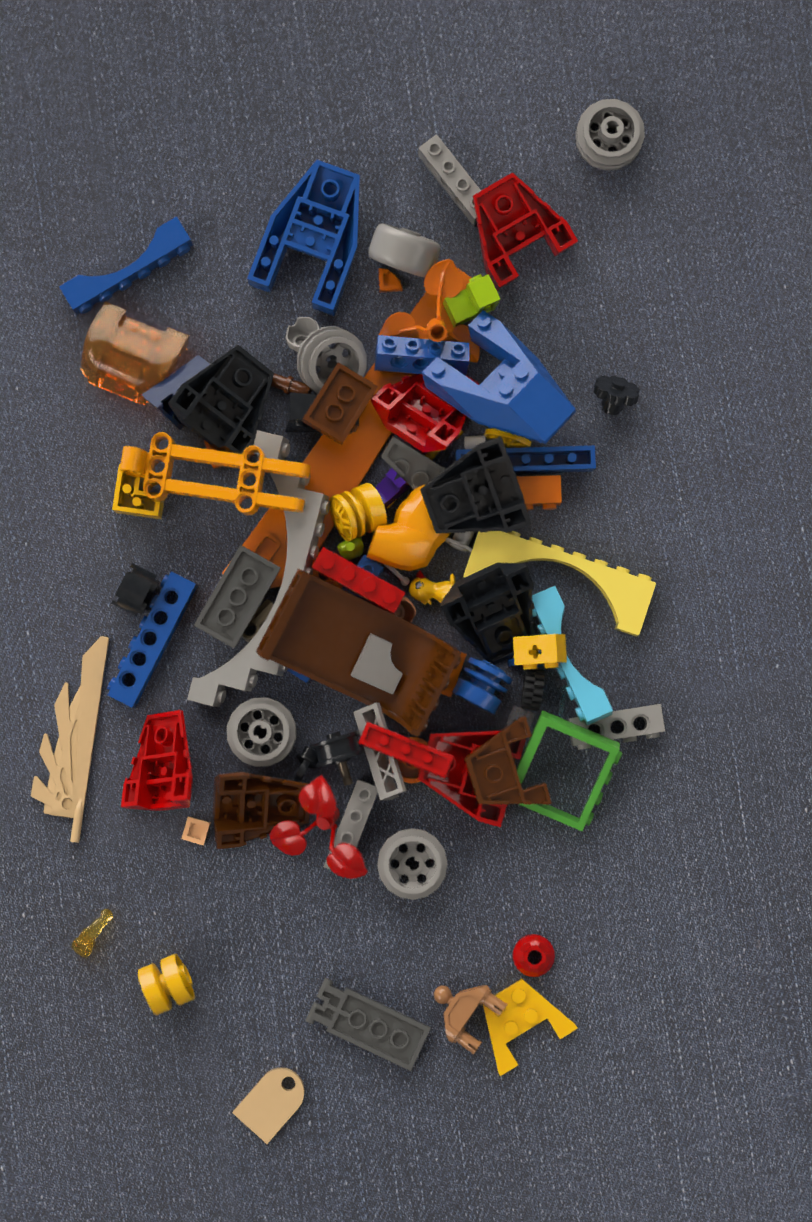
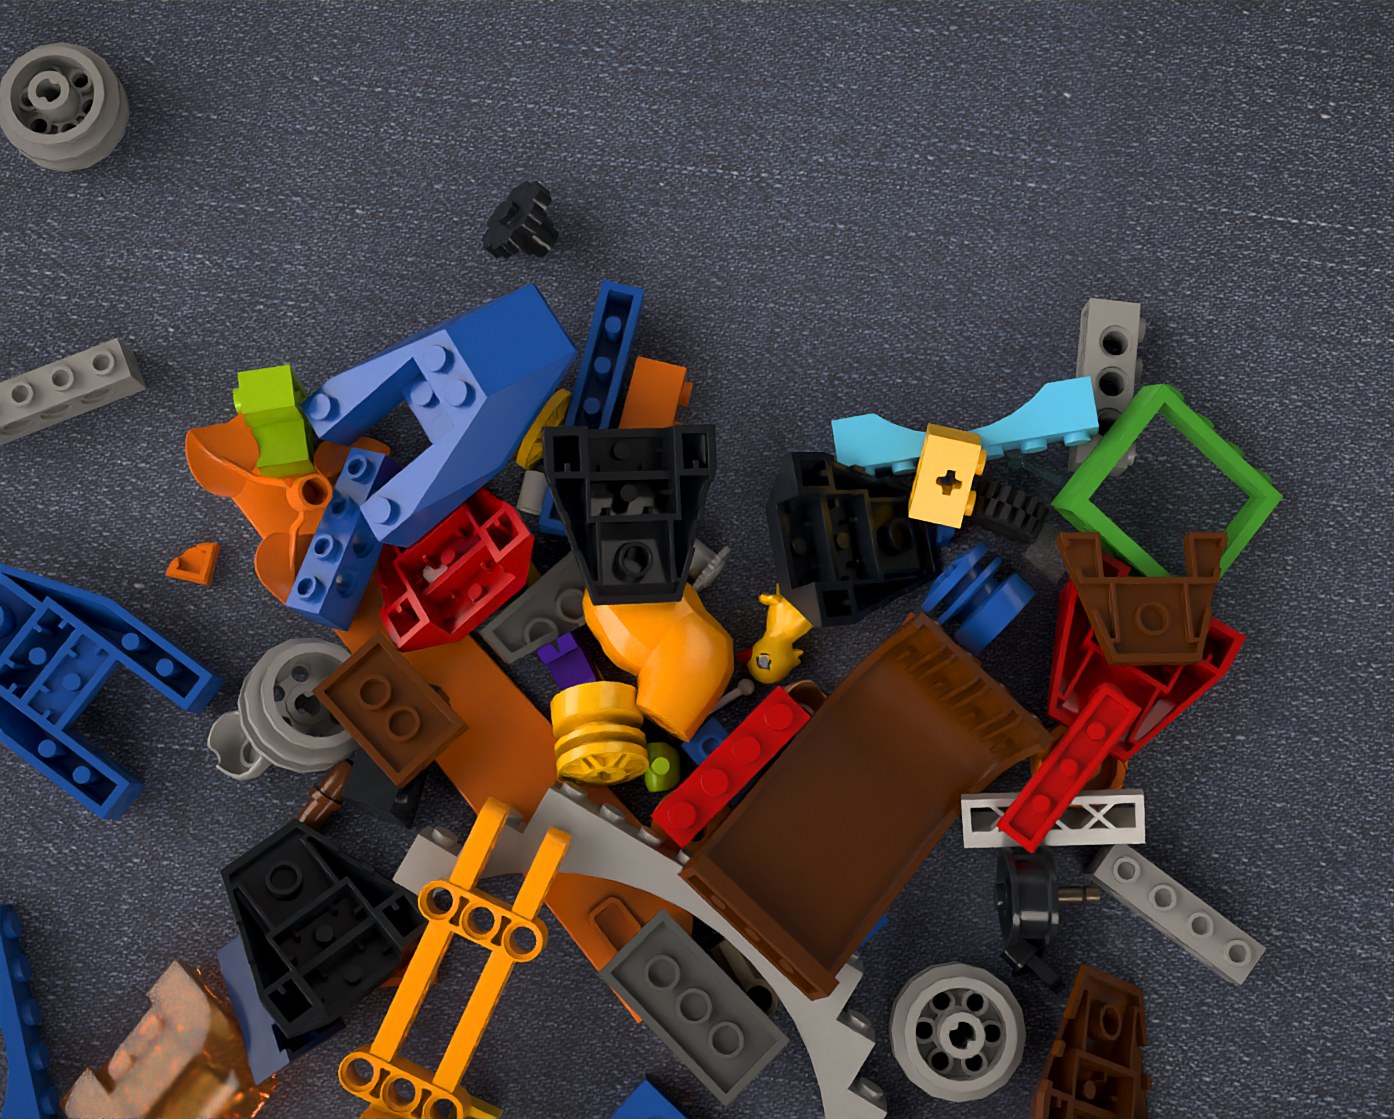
camera: 75 degrees left, 5 degrees down
red plant [270,775,368,879] -> none
light grey tile [351,633,403,694] -> none
light grey wheel [368,223,441,278] -> none
light grey wheel [377,828,448,900] -> none
light yellow arch [463,531,656,637] -> none
red wedge [473,172,578,290] -> none

